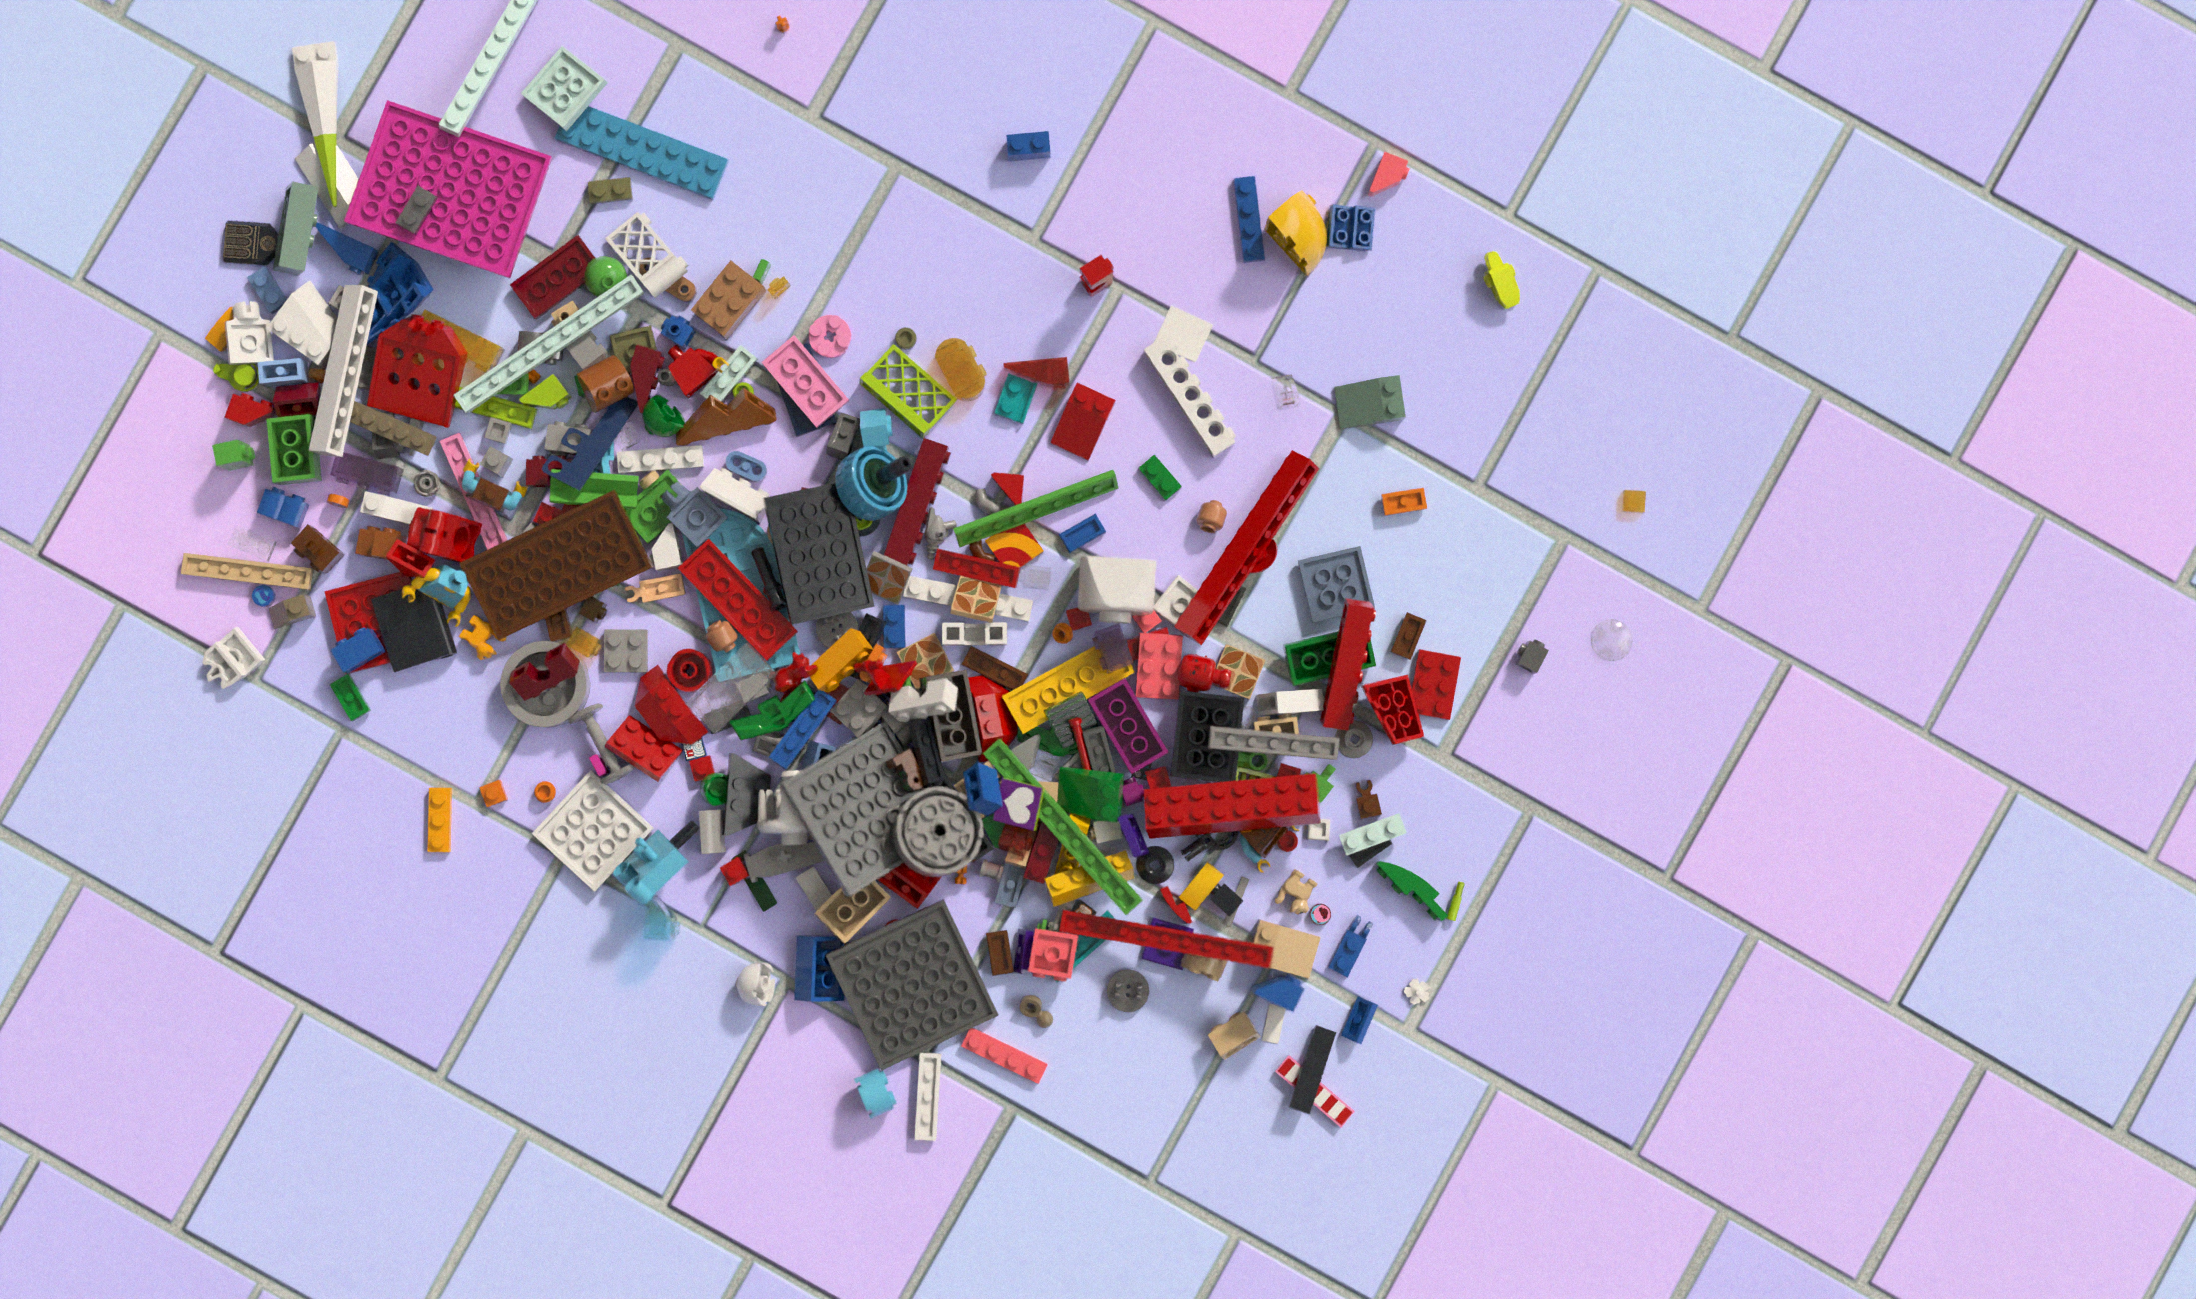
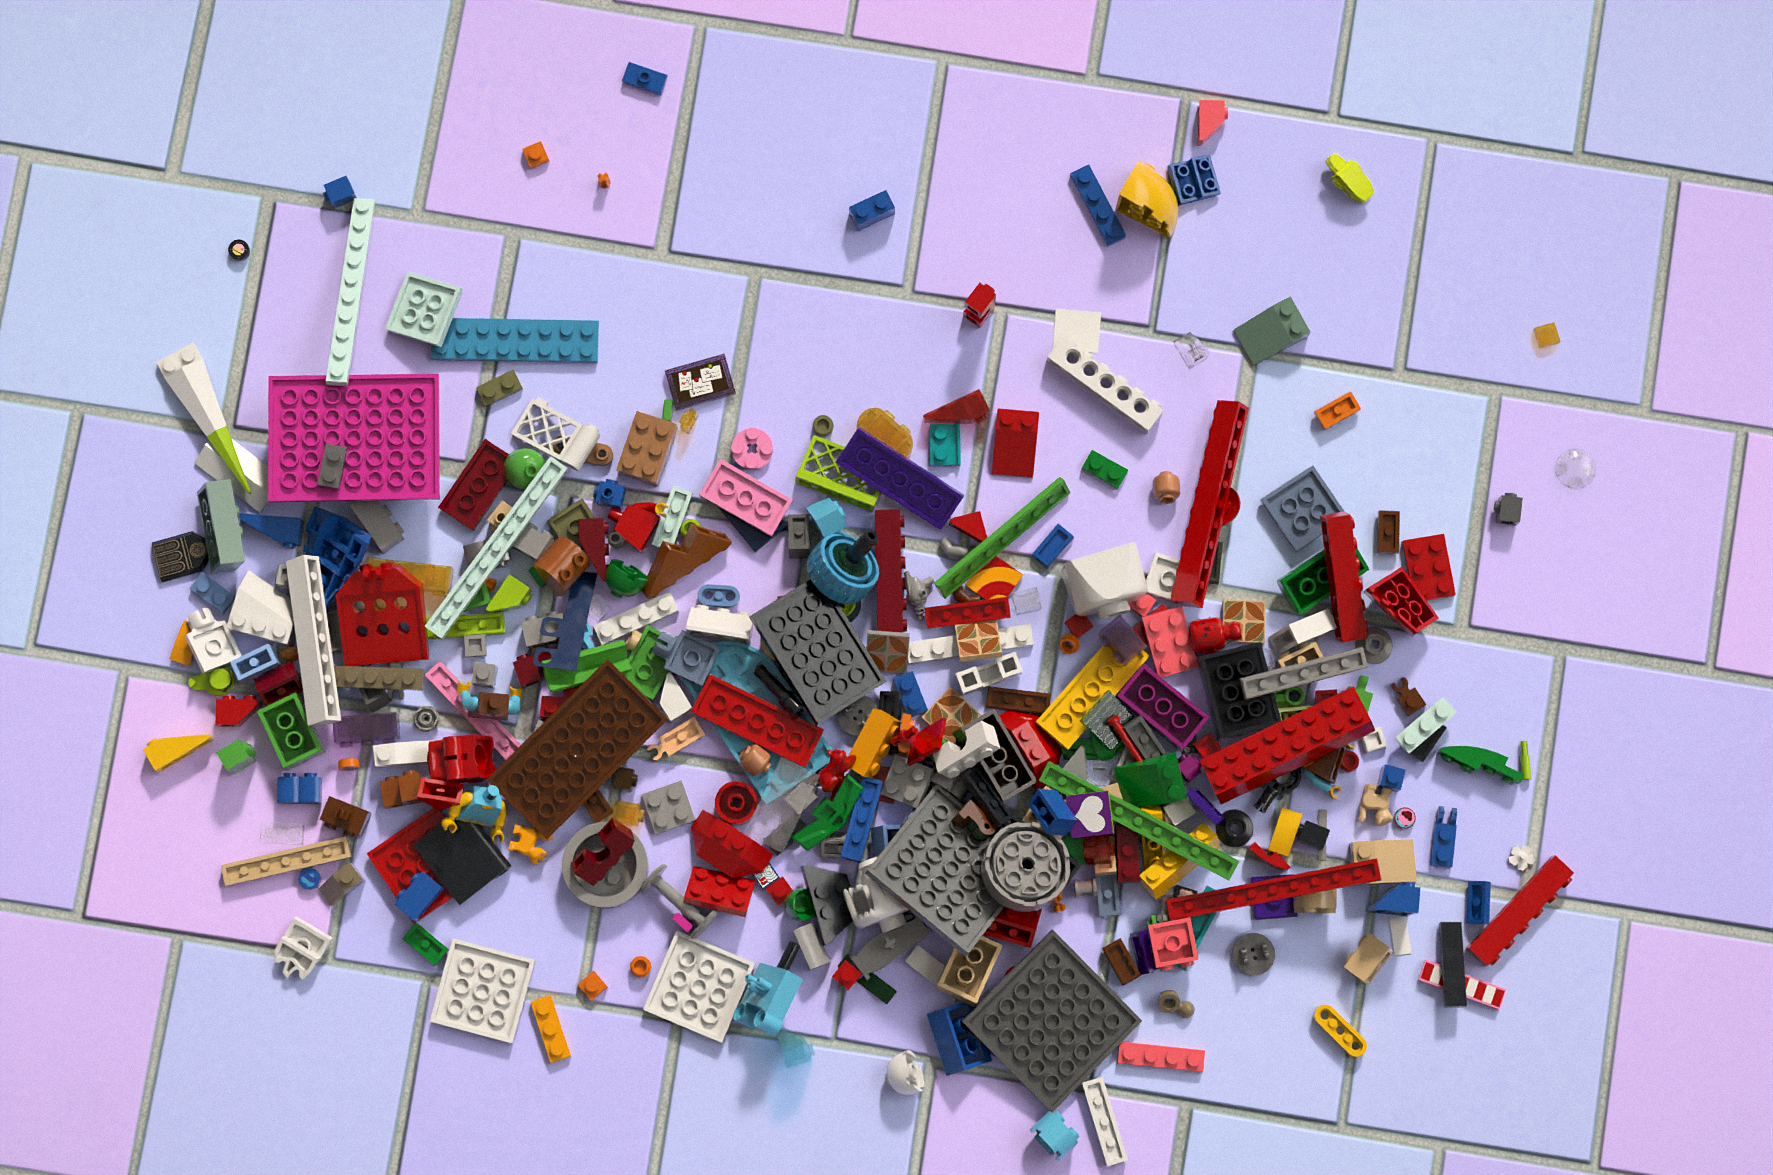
camera: 15 degrees left, 5 degrees down
none -> yellow slope [143,734,215,773]
none -> light grey brick [346,501,405,553]
none -> white plate [429,938,536,1043]
none -> tile [664,353,736,411]
none -> dark purple plate [835,427,964,530]
none -> yellow plate [1314,1004,1367,1057]
none -> blue brick [1377,764,1406,792]
none -> red brick [1465,855,1574,966]

